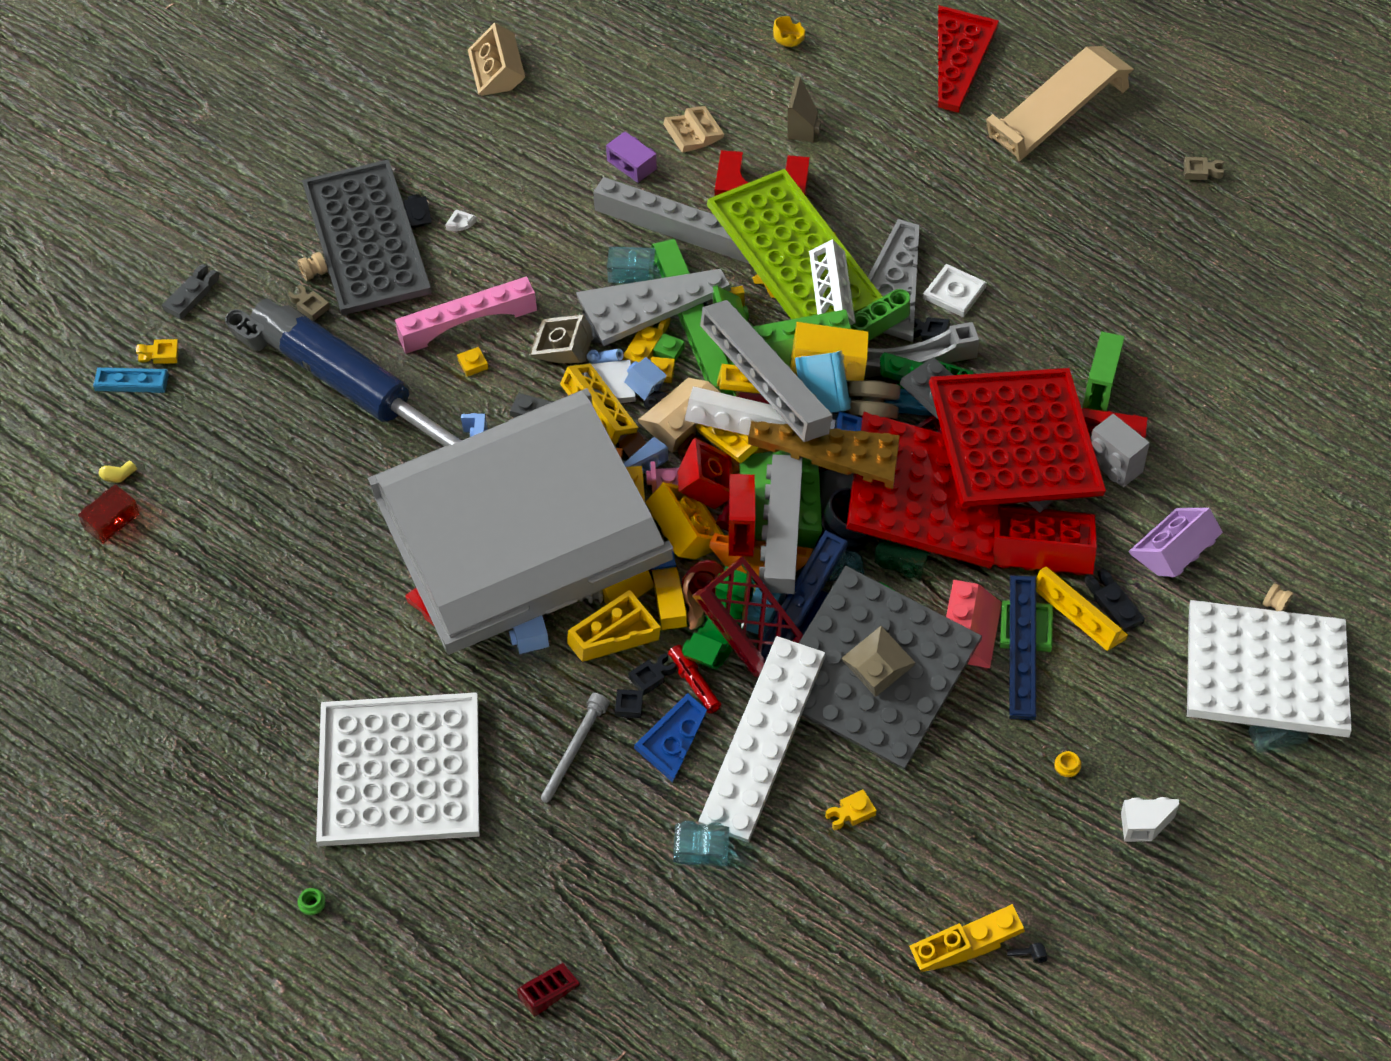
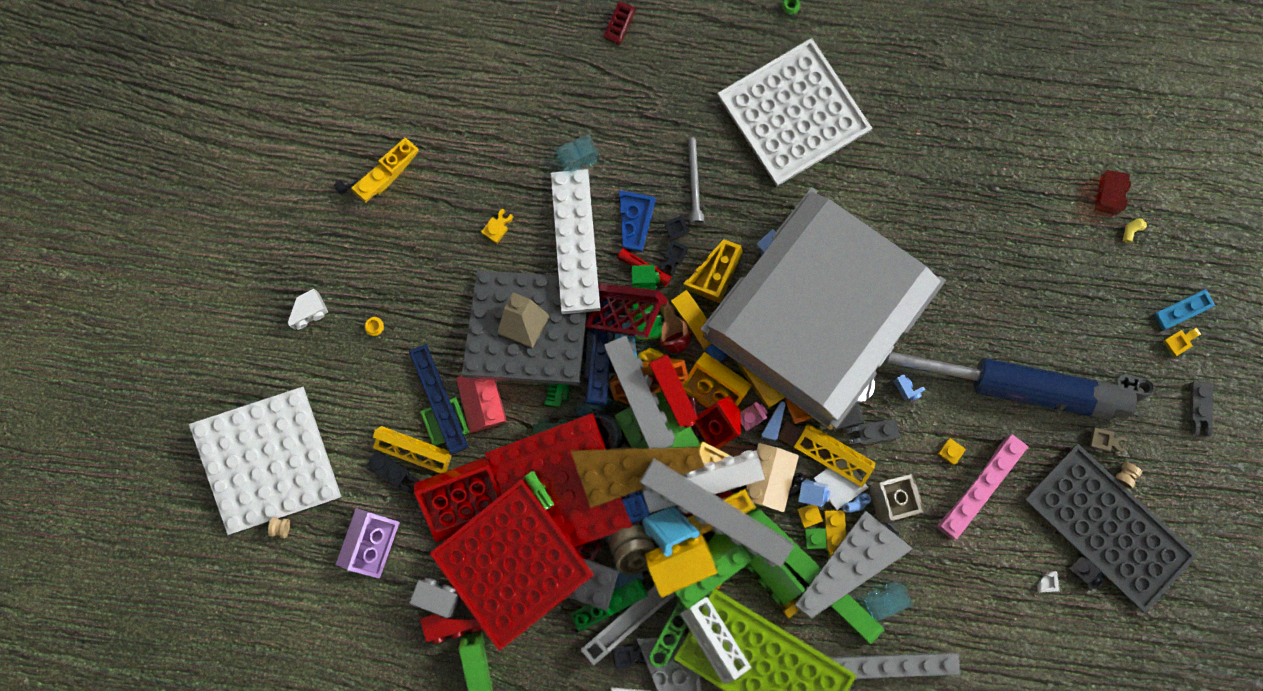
camera: 155 degrees right, 25 degrees up
none -> bright green axle [523,471,554,510]

